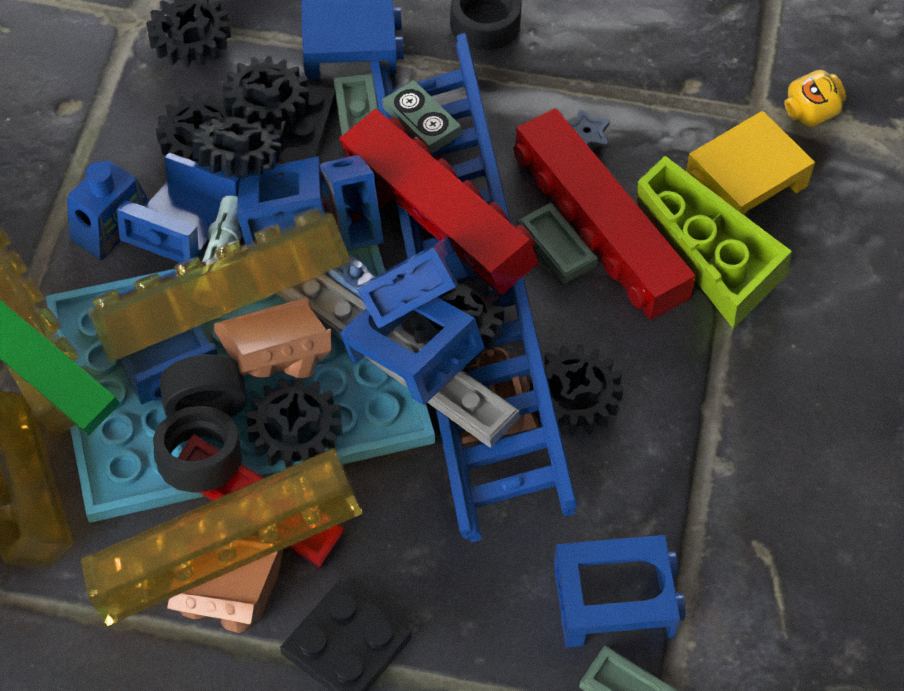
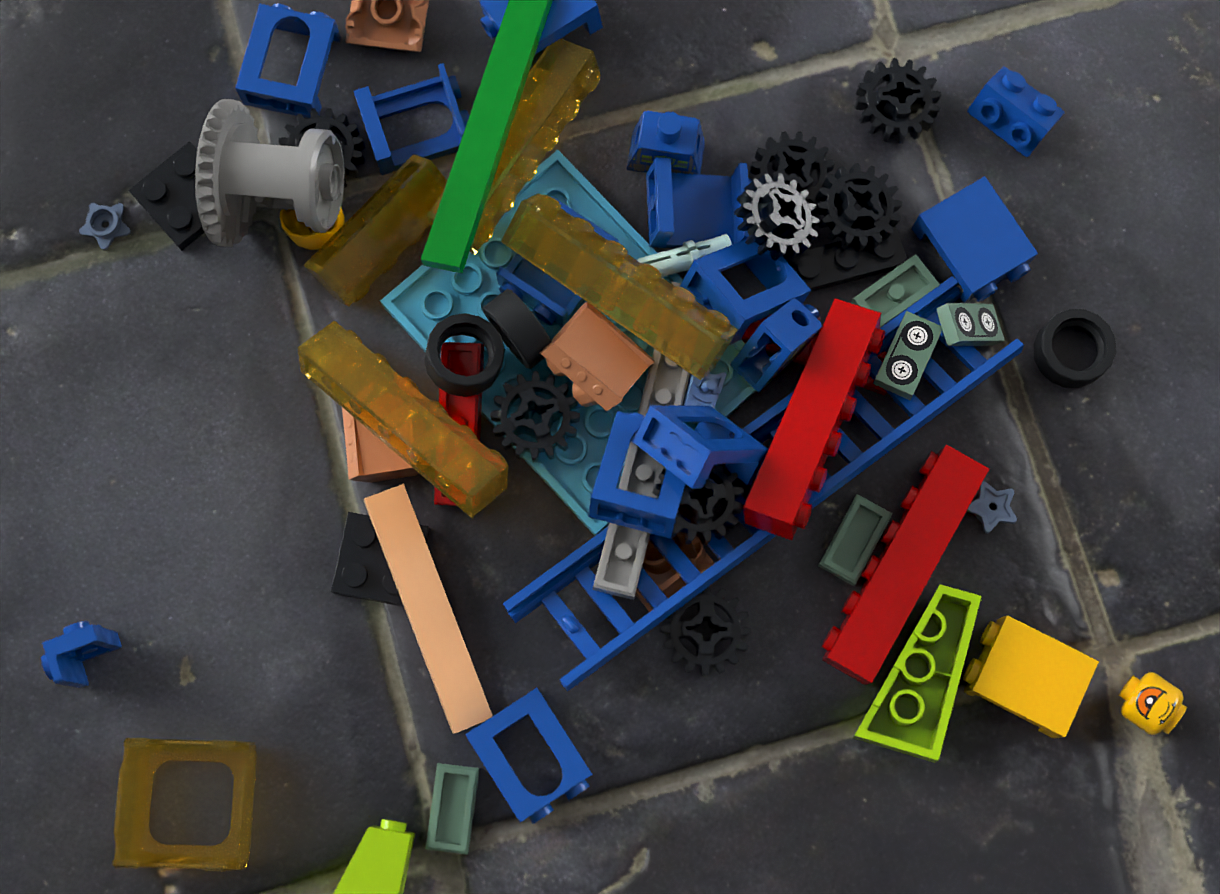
camera: 60 degrees right, 20 degrees up
none -> light nougat tile [363,484,493,734]
none -> sand green tile [936,303,1005,346]

